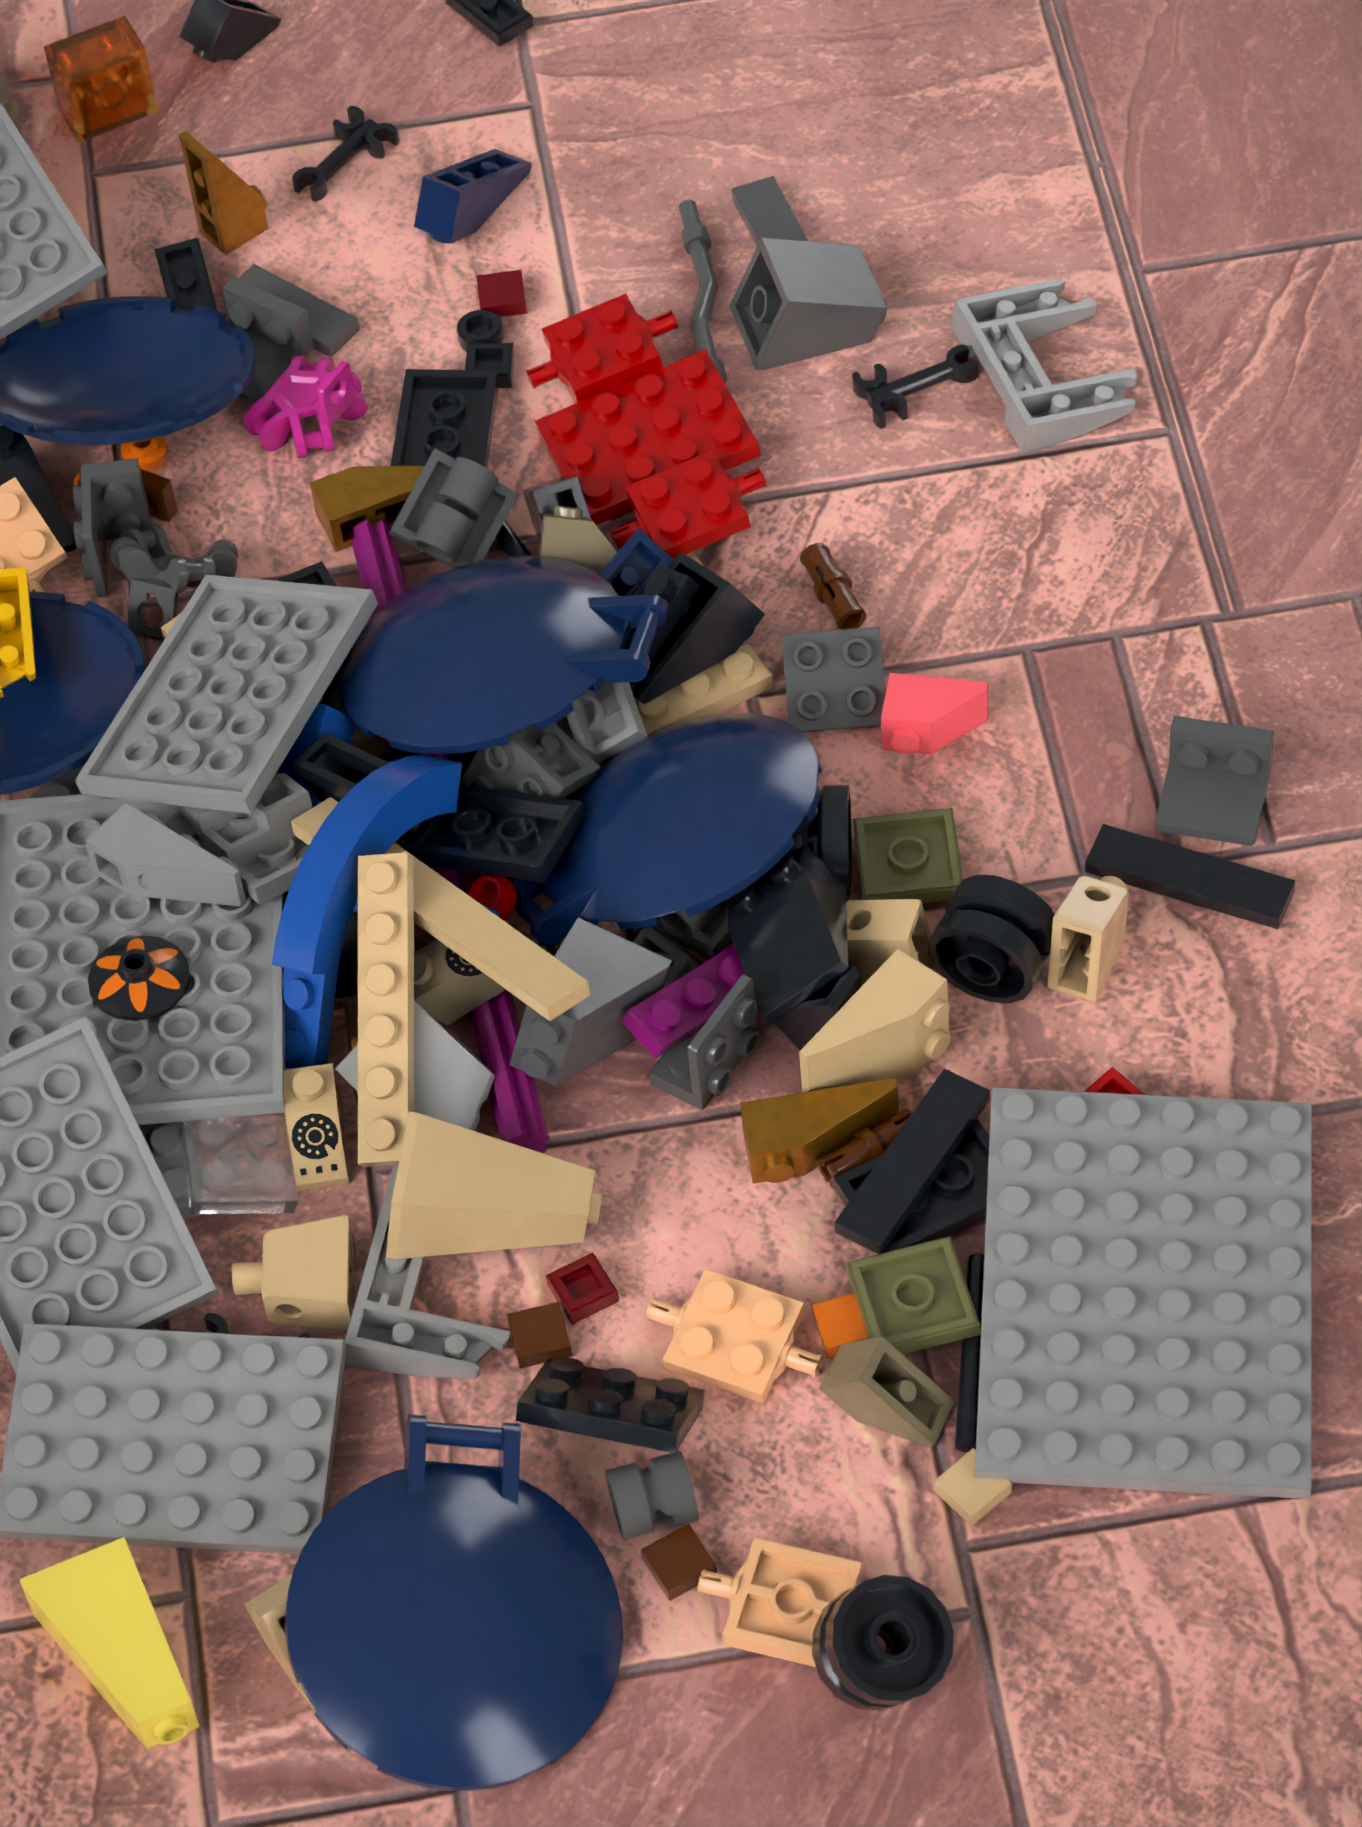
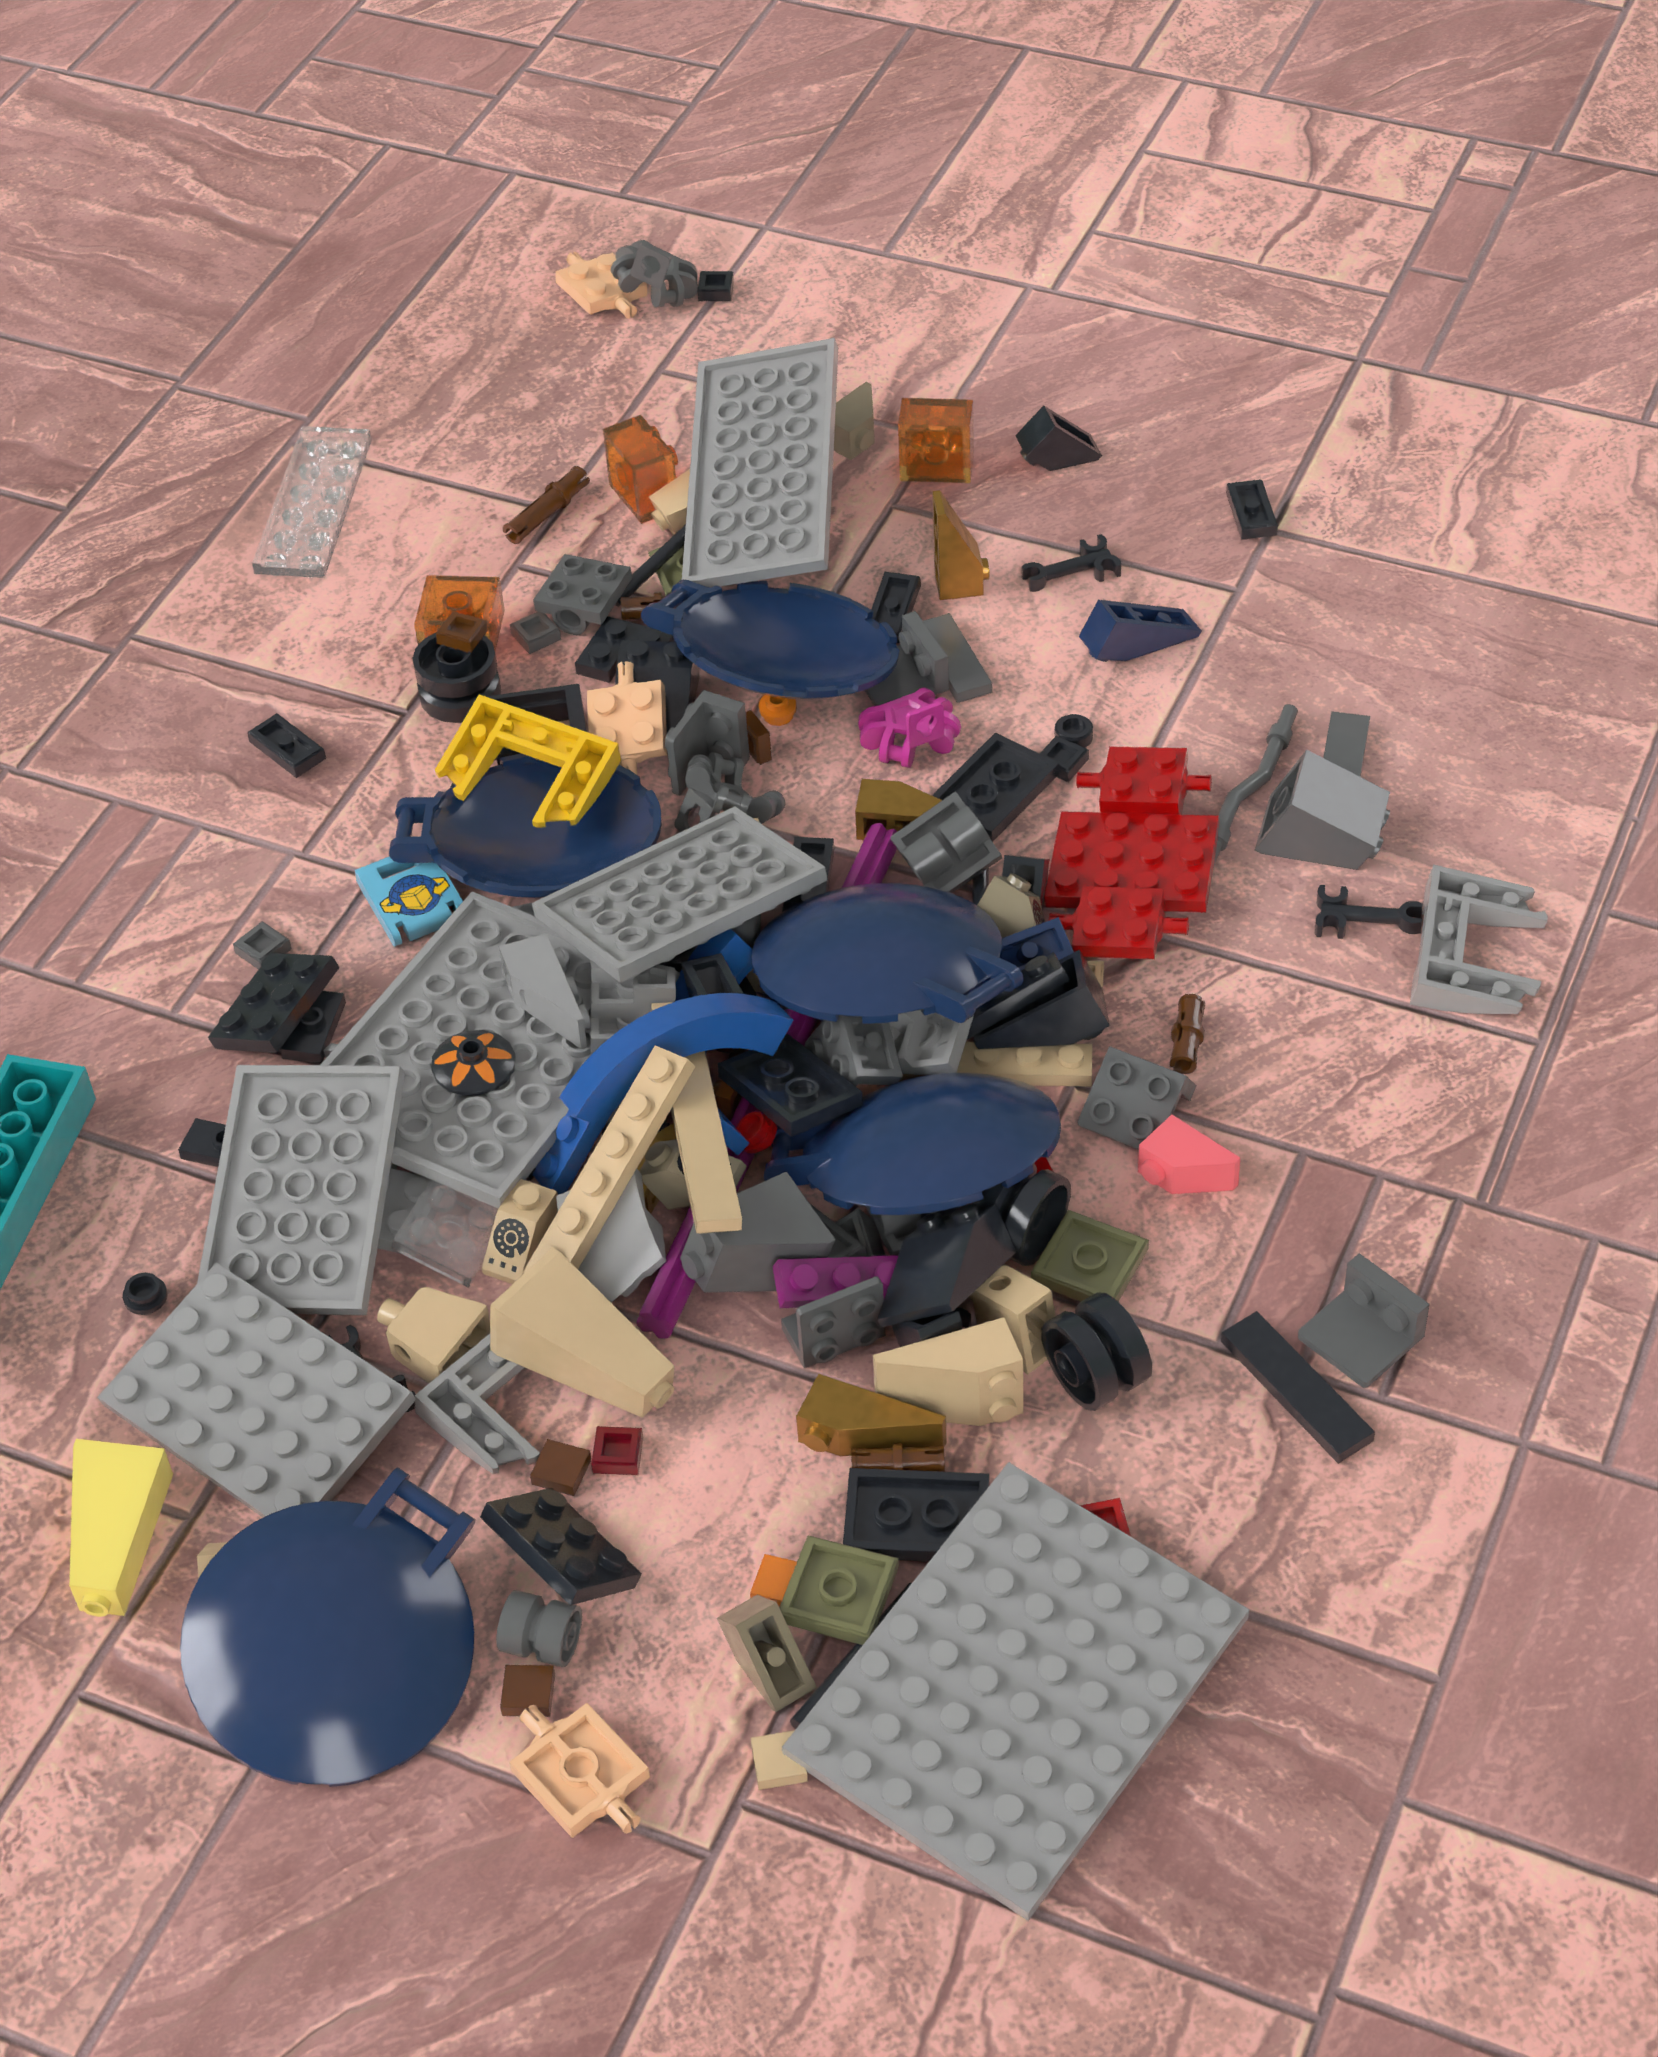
camera: 30 degrees right, 5 degrees down
dark red tile [476,270,527,317] -> none
light nougat plate [646,1269,824,1404] -> none
black wheel [812,1575,954,1711] -> none
black tile [834,1068,990,1254] -> none
tan torso [1047,876,1129,1003] -> none

